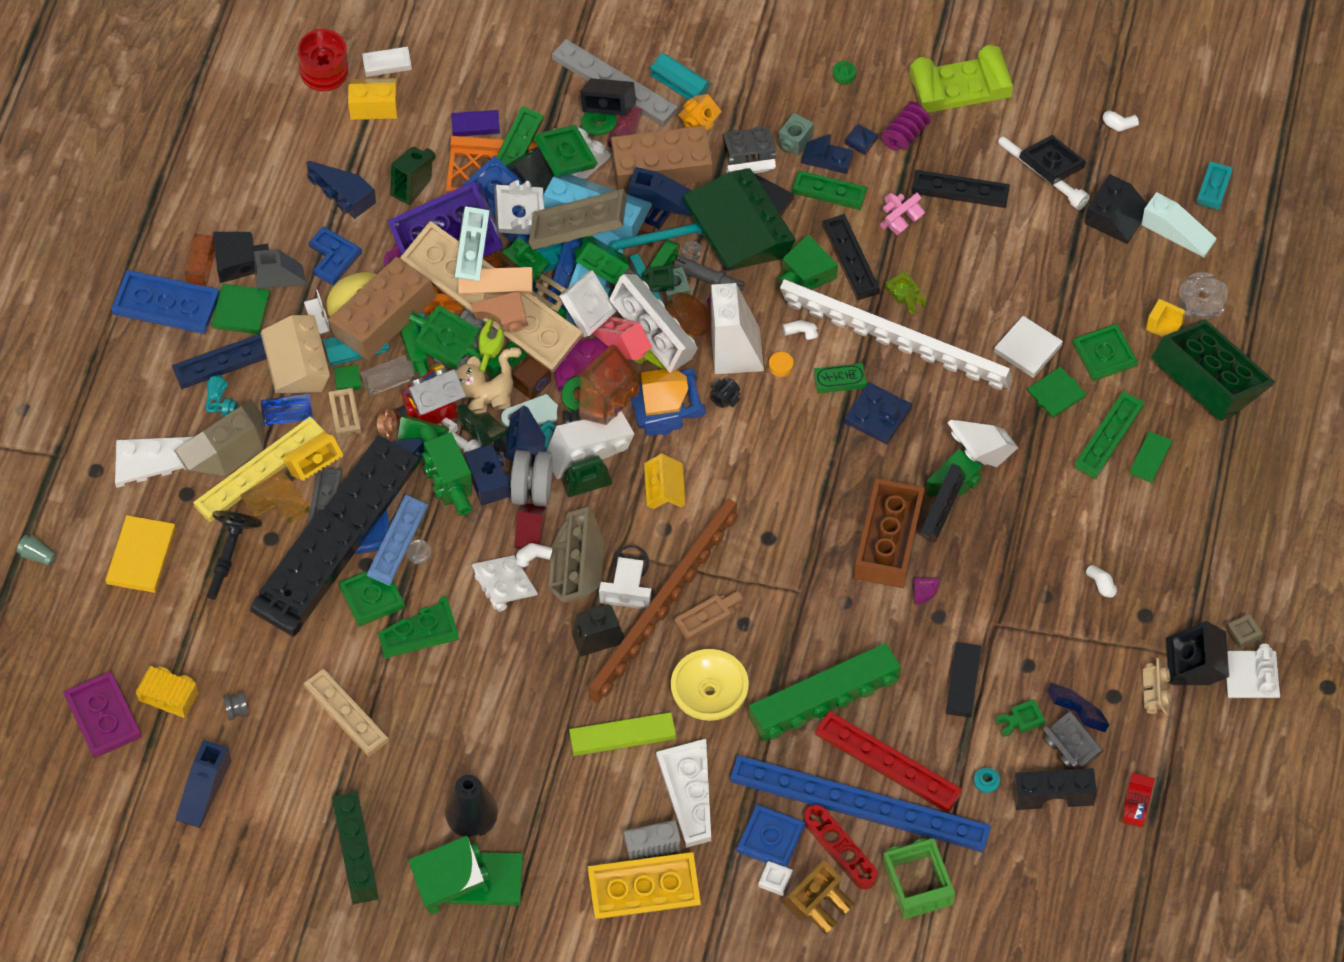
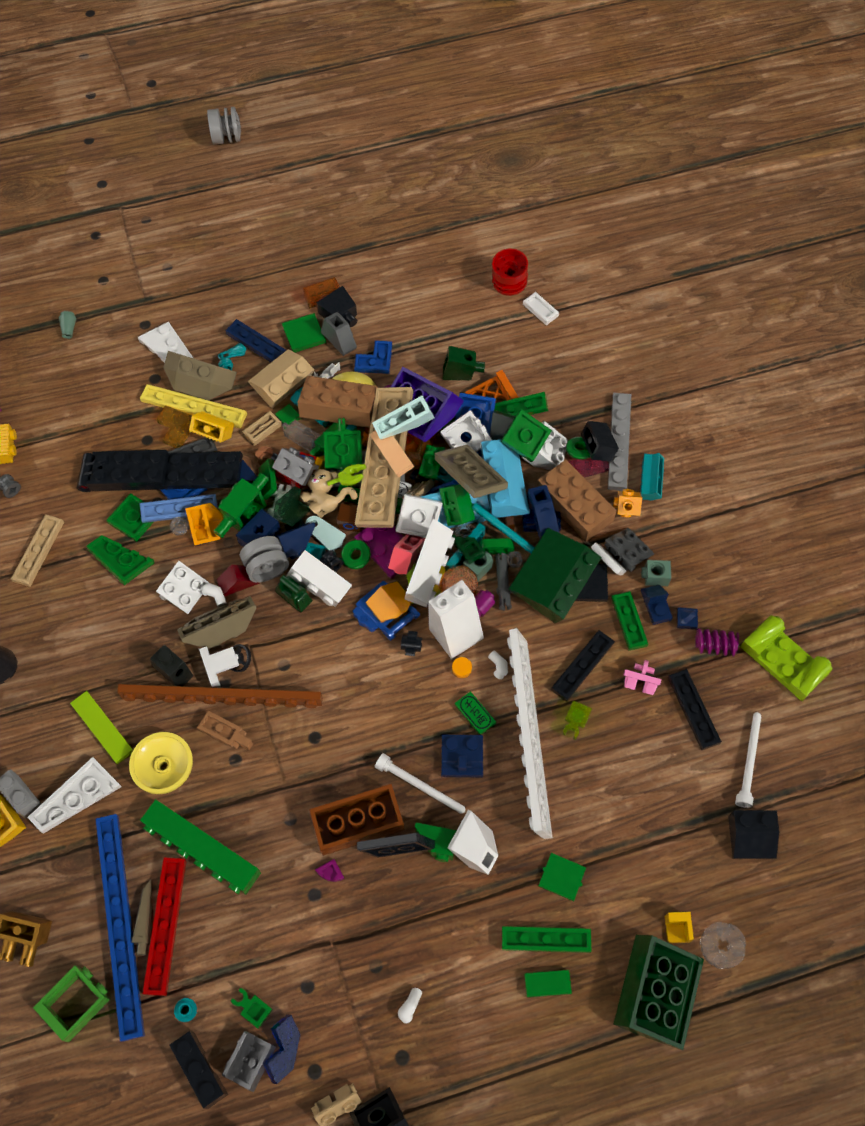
camera: 60 degrees right, 5 degrees up
yellow tile [106,515,176,593] -> none
blue plate [111,270,220,334] -> none
black dish [207,511,262,600] -> none
clear blue tile [260,393,313,426] -> none
dark blue slope [306,161,376,219] -> none
yellow slope [348,78,398,120] -> none
dark purple tile [451,110,500,137] -> none
nougat arch [471,291,529,332] -> none
clear orange slope [579,345,639,425] -> none
yellow panel [644,453,685,509] -> none
blue tile [737,804,806,867] -> none
white tile [758,861,793,896] -> none
green torso [777,235,838,290] -> none
red beam [804,805,877,889] -> none
green tile [833,61,856,85] -> none
black tile [946,642,981,718] -> none
white tile [994,316,1063,378] -> none
black tile [1019,135,1086,185] -> none
green tile [1072,324,1138,382] -> none
white arm [1103,111,1139,132] -> none
light aqua slope [1142,192,1217,258] -> none
teal plate [1196,161,1233,210] -> none
none -> dark tan bar [131,879,152,956]
none -> light orange slope [185,503,223,545]
none -> white piece [375,753,466,814]

